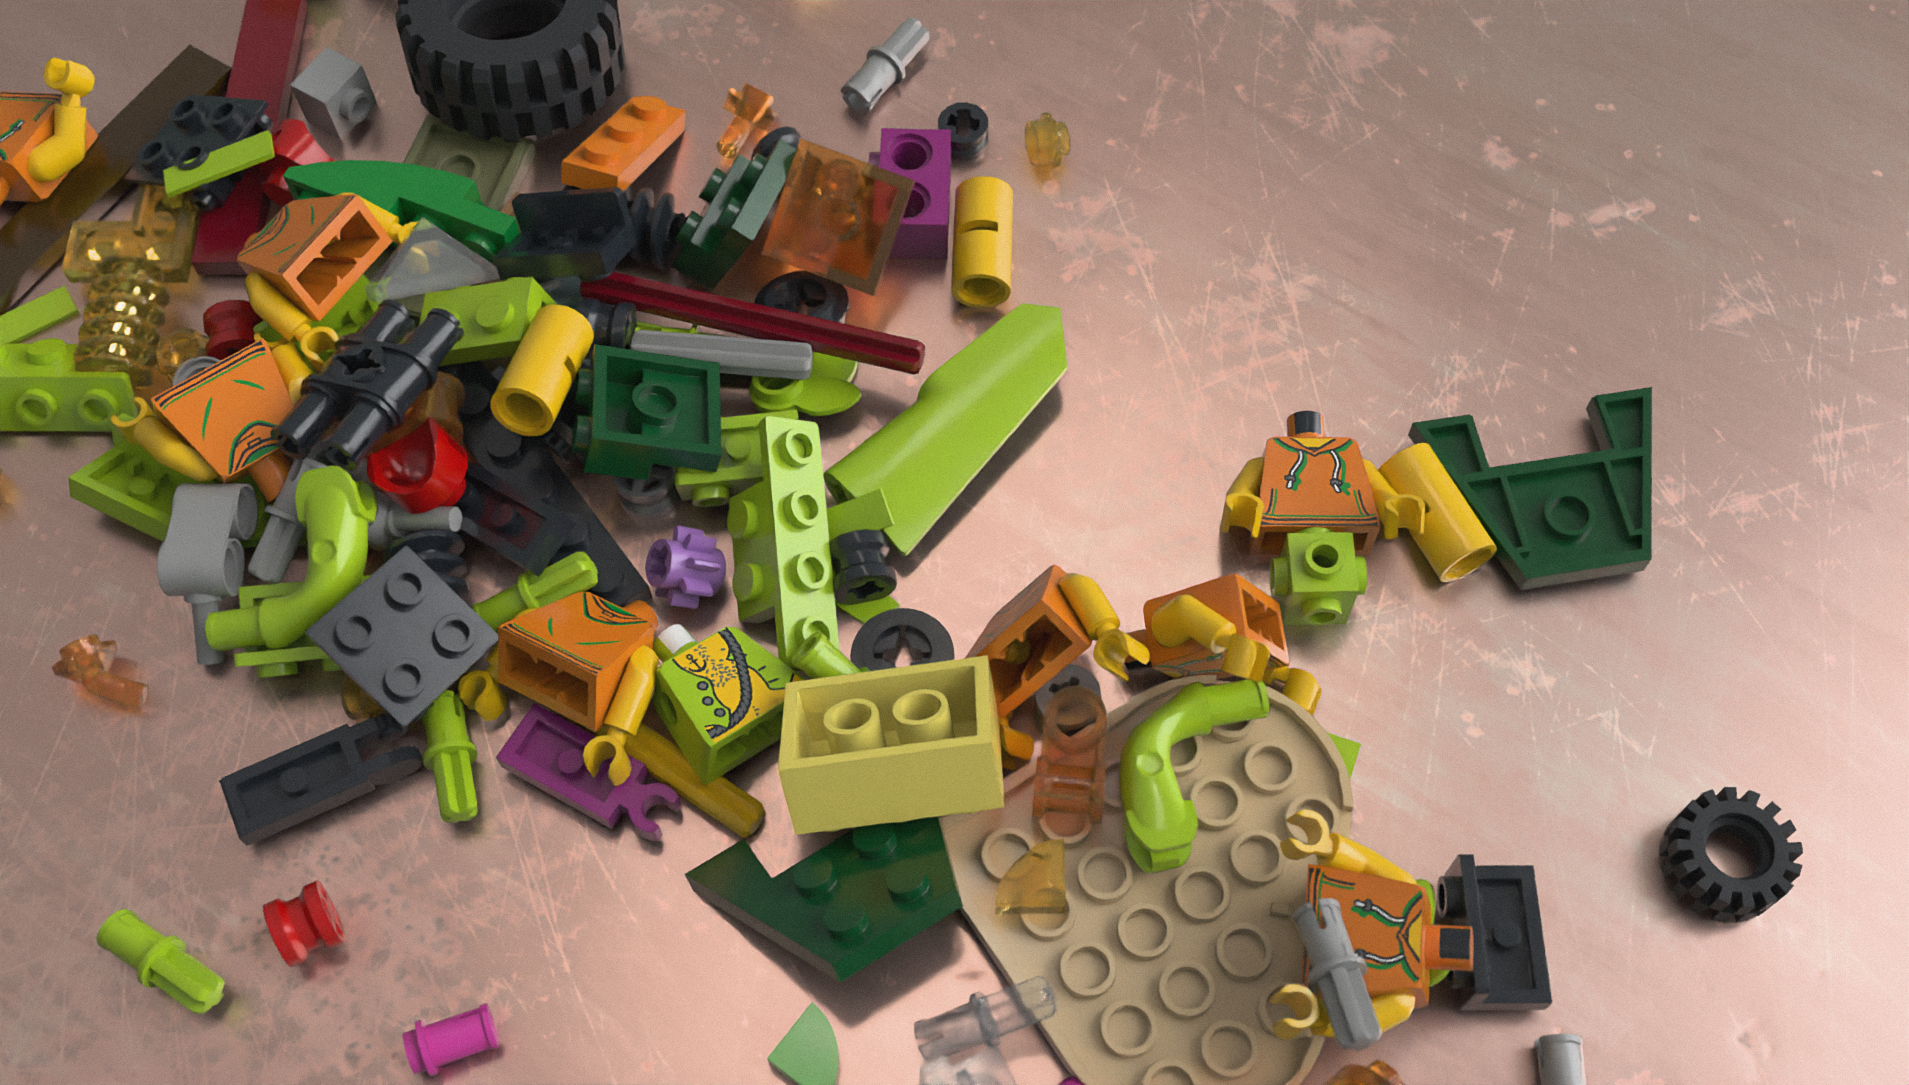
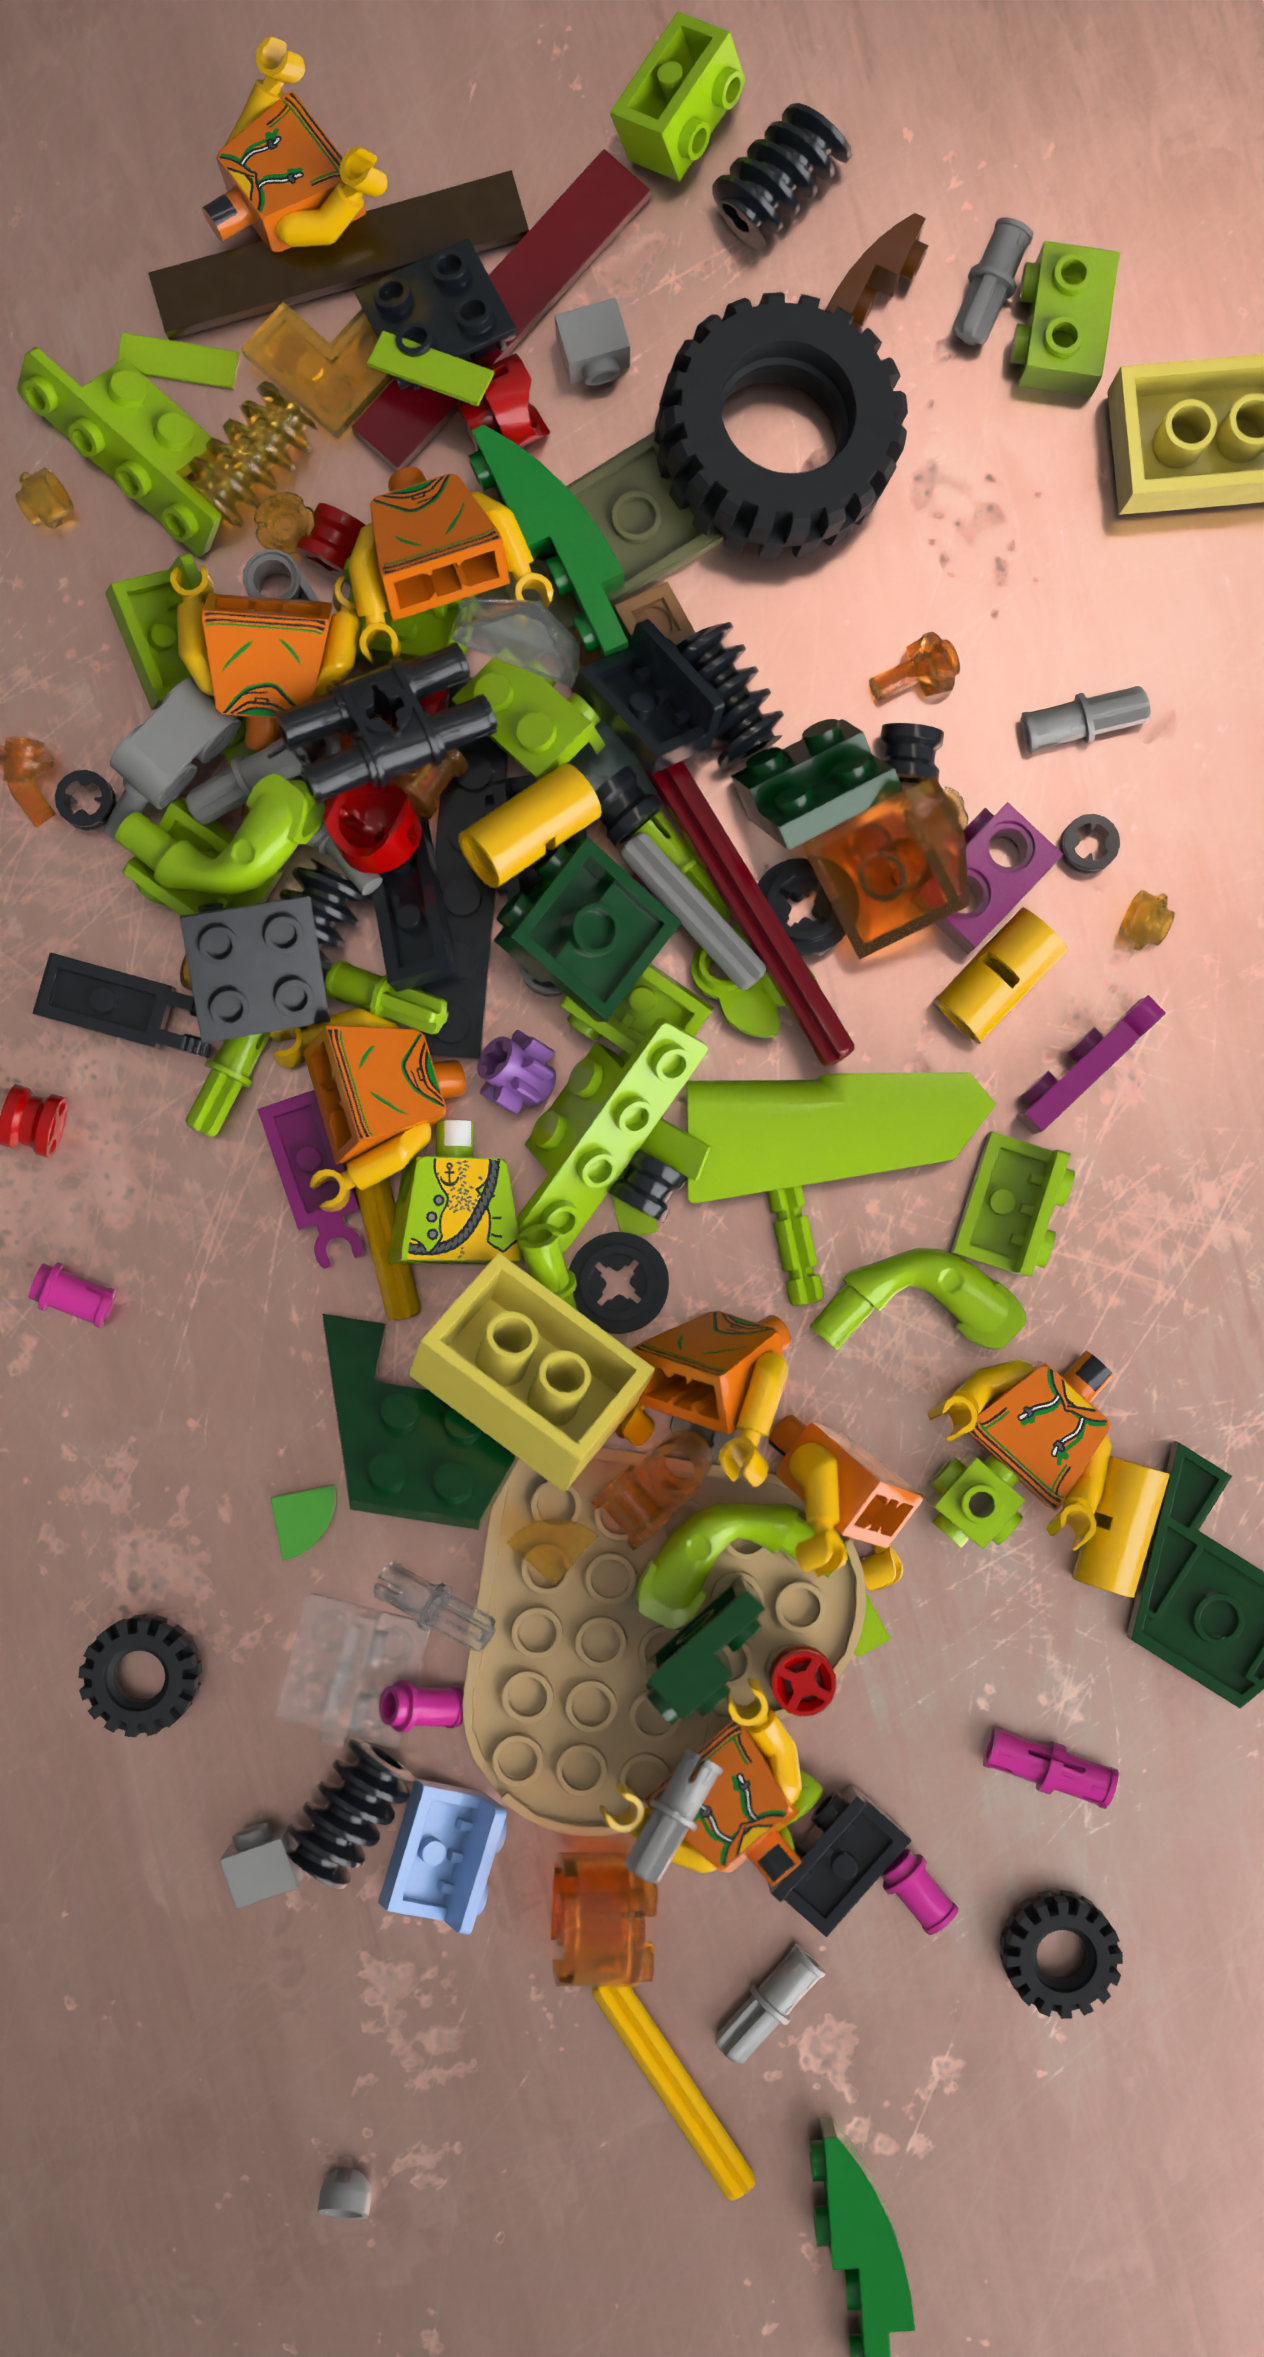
camera: 35 degrees right, 25 degrees up
orange plate [561,96,686,191] -> none
none -> black bush [55,770,117,831]
none -> dark green plate [645,1575,765,1725]
none -> lime axle [767,1186,824,1306]
none -> red wheel [769,1644,837,1717]
none -> lime piece [809,1248,1027,1351]
none -> dark pink pin [881,1849,959,1935]
none -> lime bracket [951,1131,1075,1276]
none -> dark pink pin [983,1727,1119,1809]
none -> magenta plate [1016,995,1166,1134]

